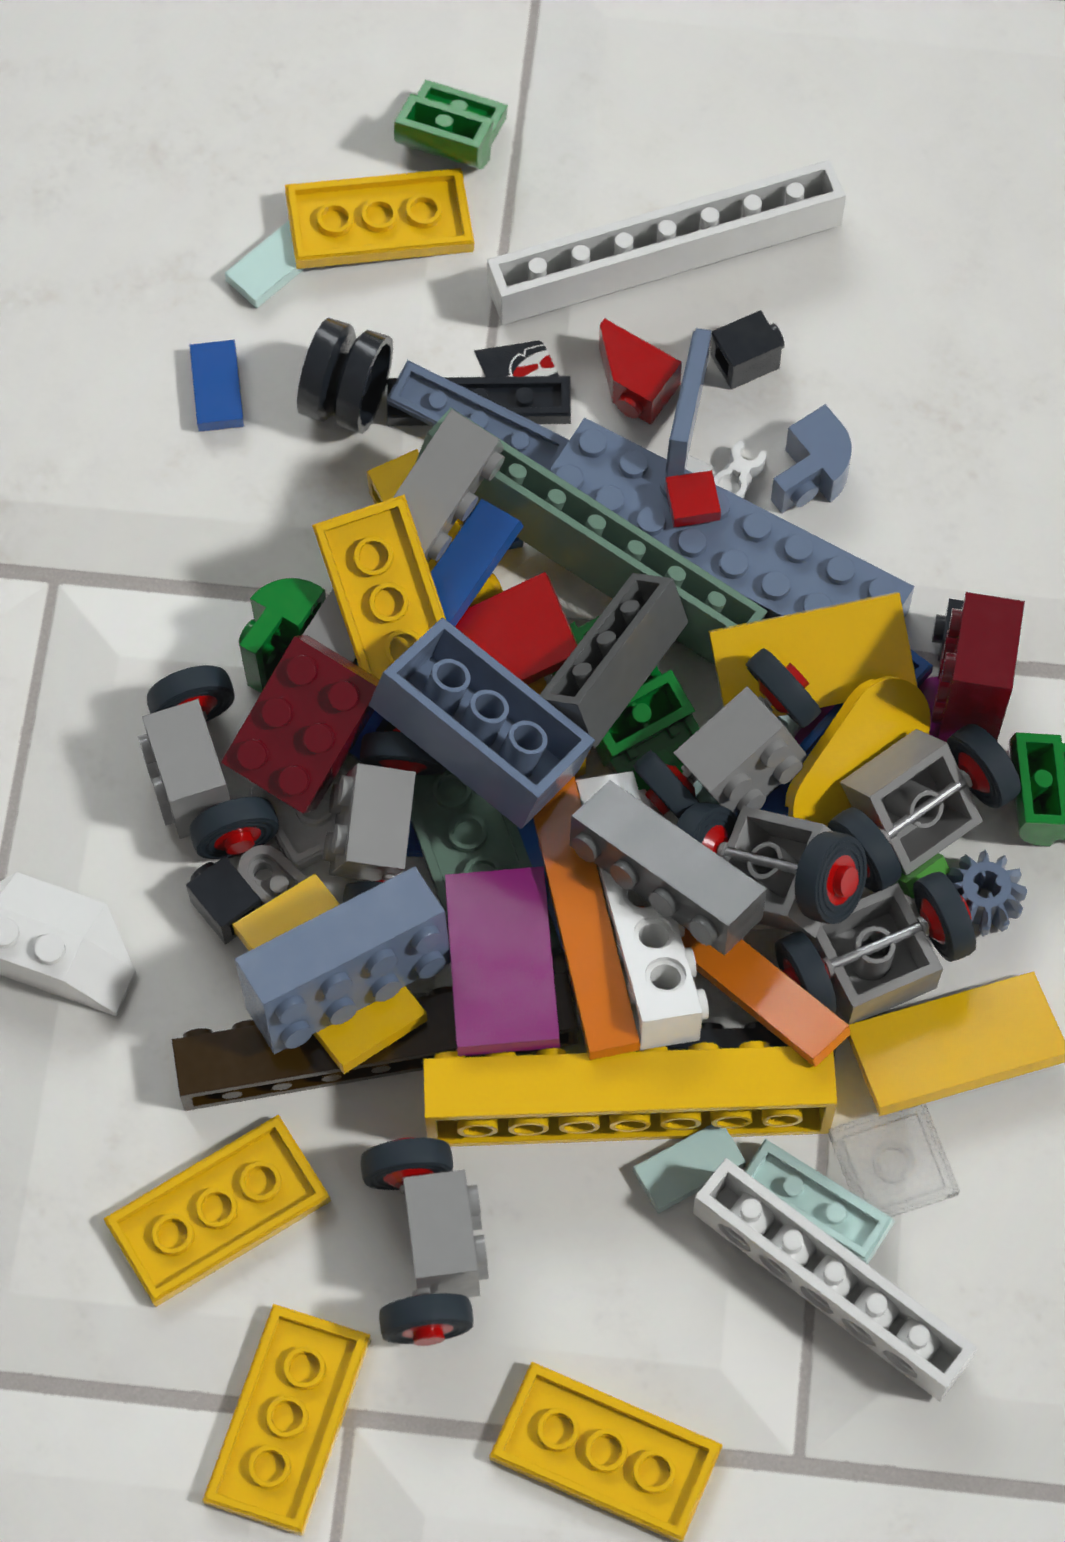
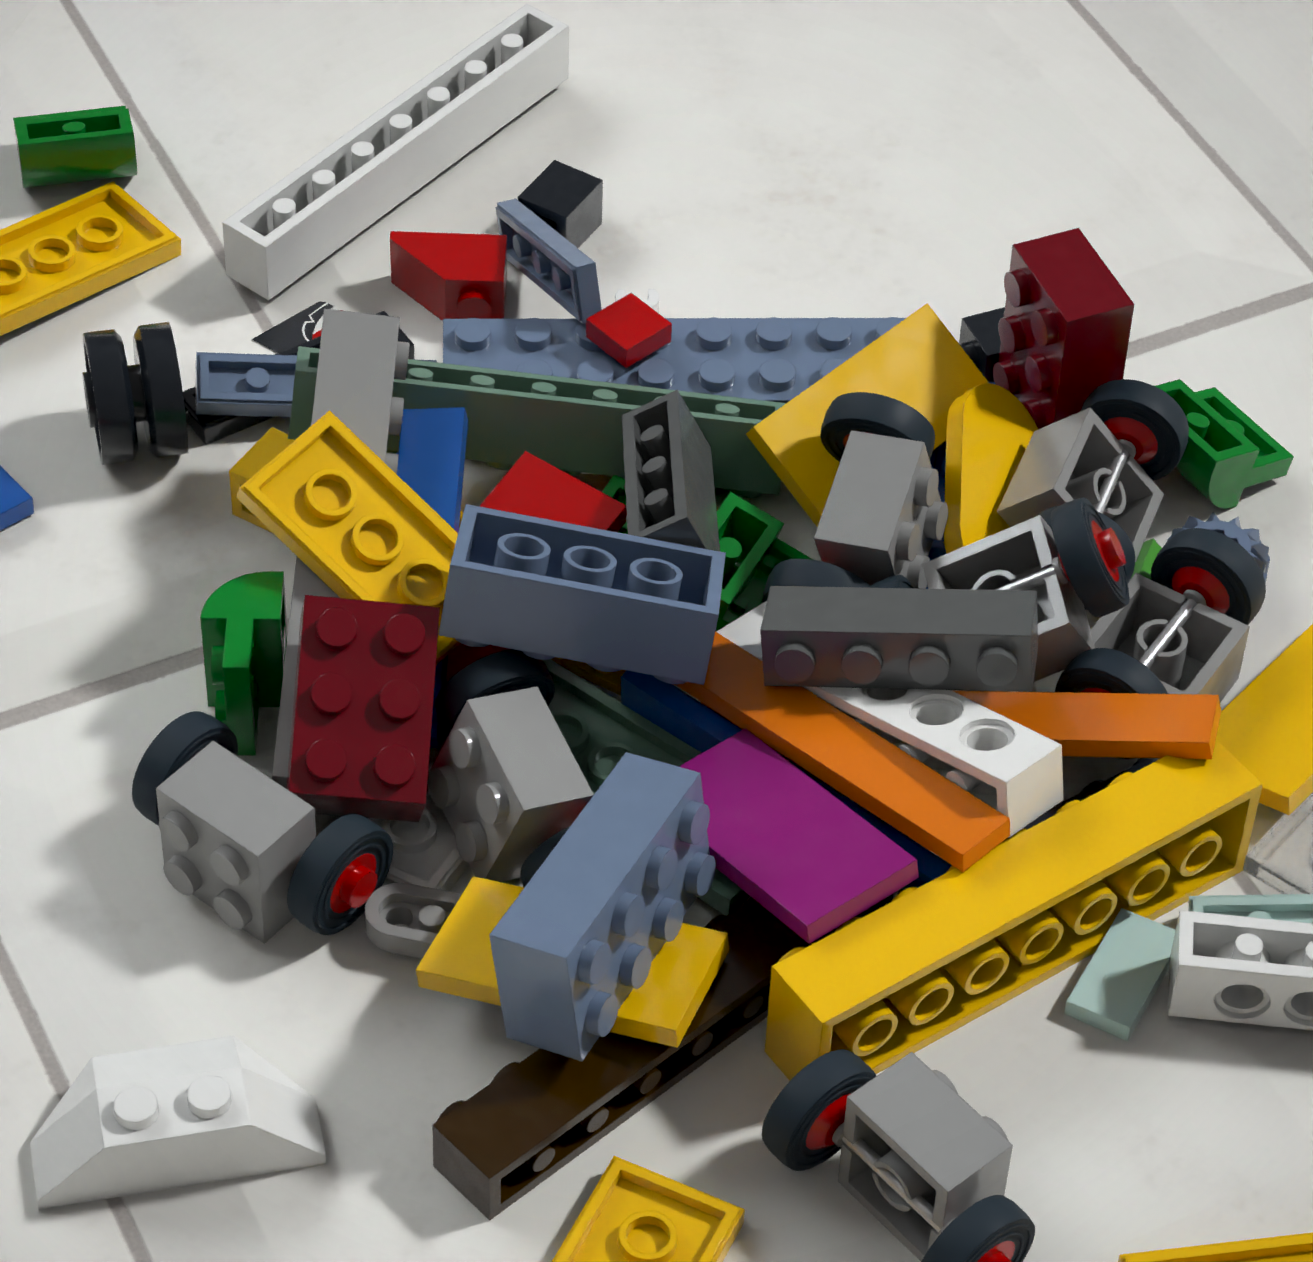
camera: 35 degrees left, 20 degrees down
black brick [186,856,262,945] -> none
sand blue brick [771,404,852,513] -> none

